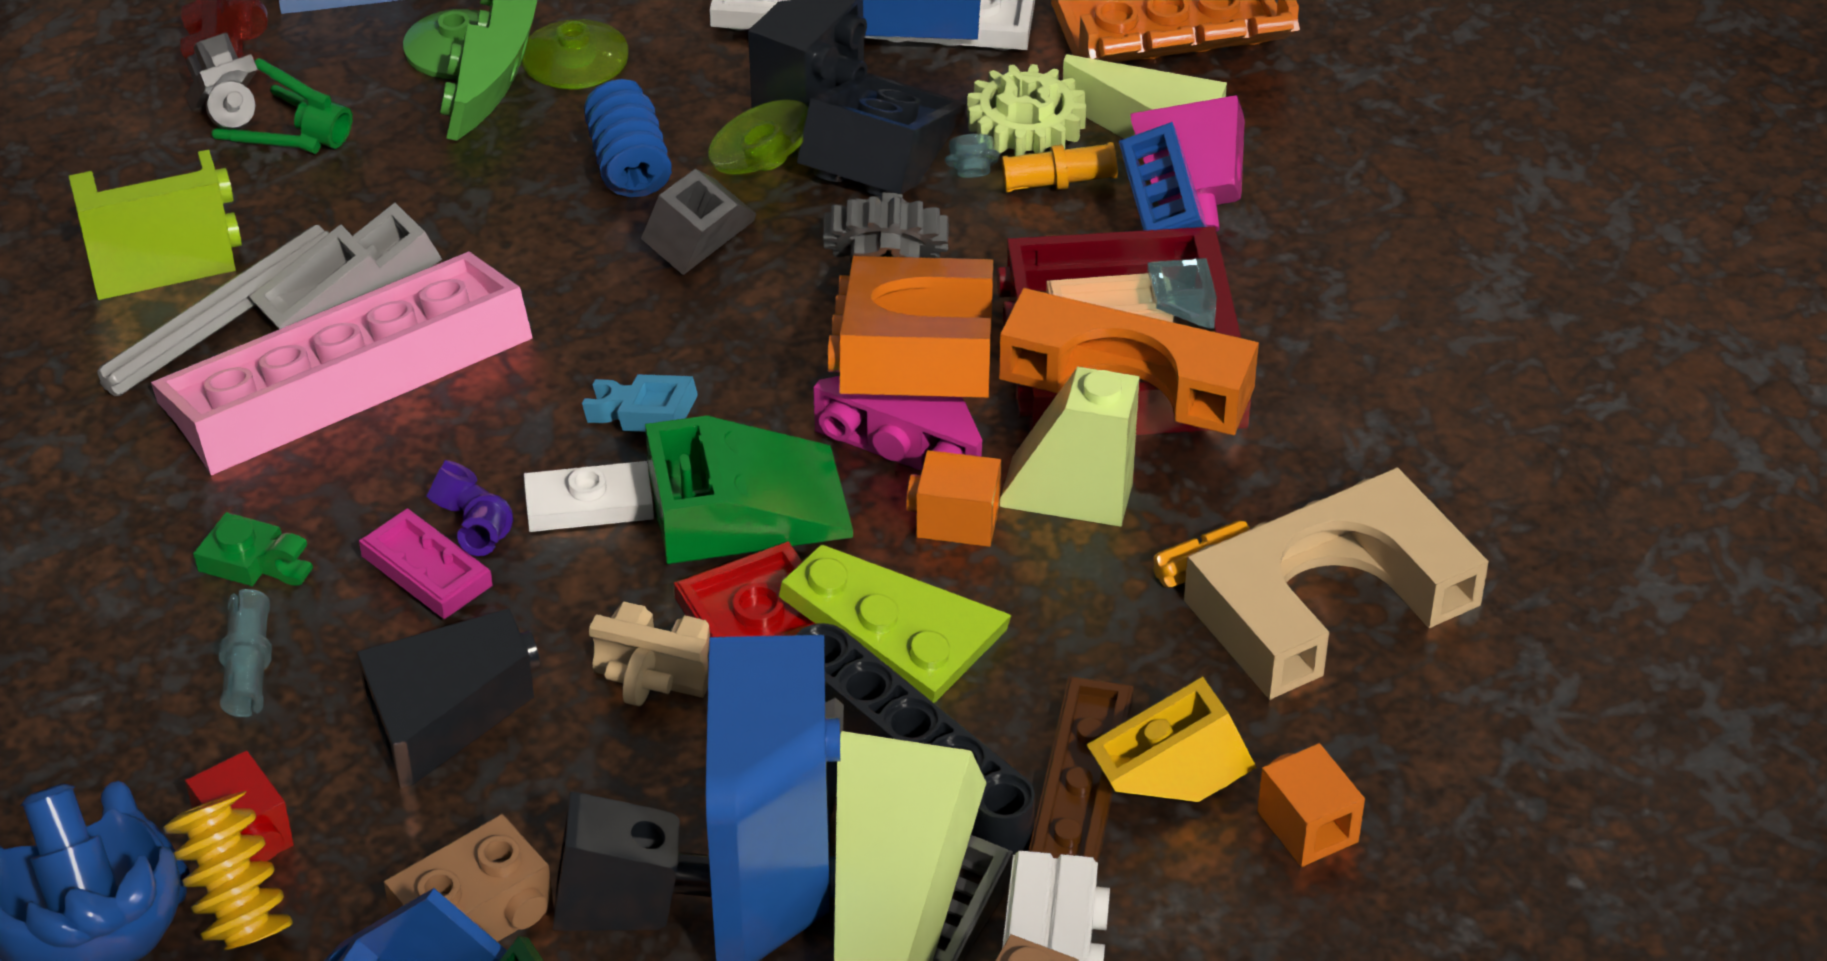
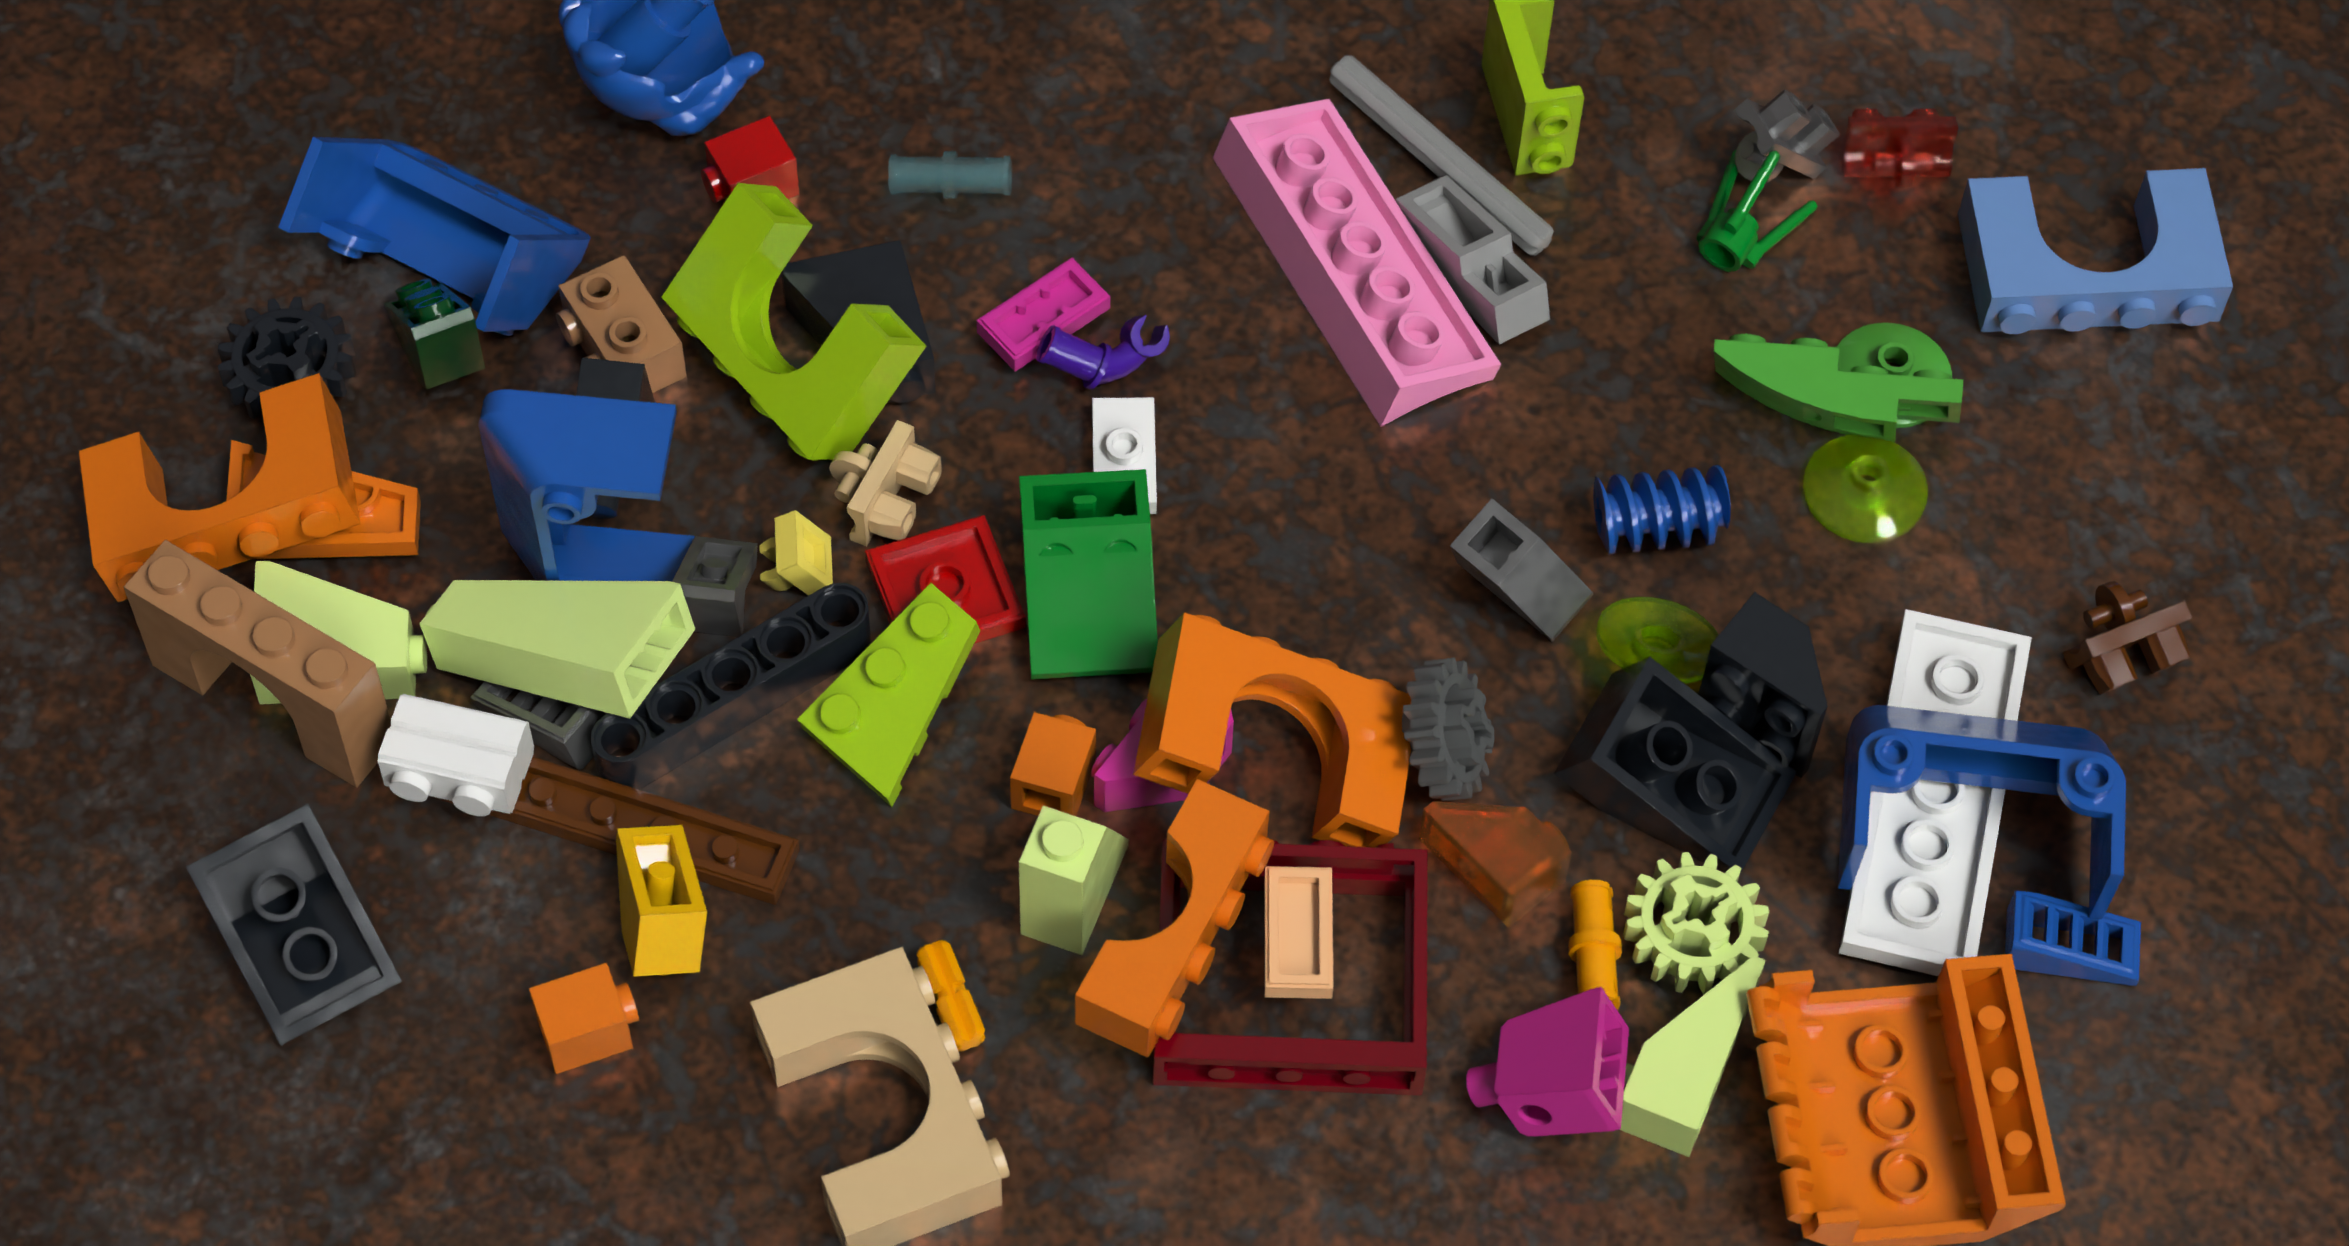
camera: 95 degrees right, 15 degrees up
yellow piece [163,791,293,950] -> none
green plate [193,512,313,586] -> none
dark azure plate [582,374,698,432] -> none
clear light blue plate [945,134,1000,178] -> none
blue slope [1119,122,1207,230] -> none
clear light blue slope [1147,258,1217,328] -> none
none -> lime arch [661,183,926,461]
none -> clear orange slope [1419,801,1572,928]

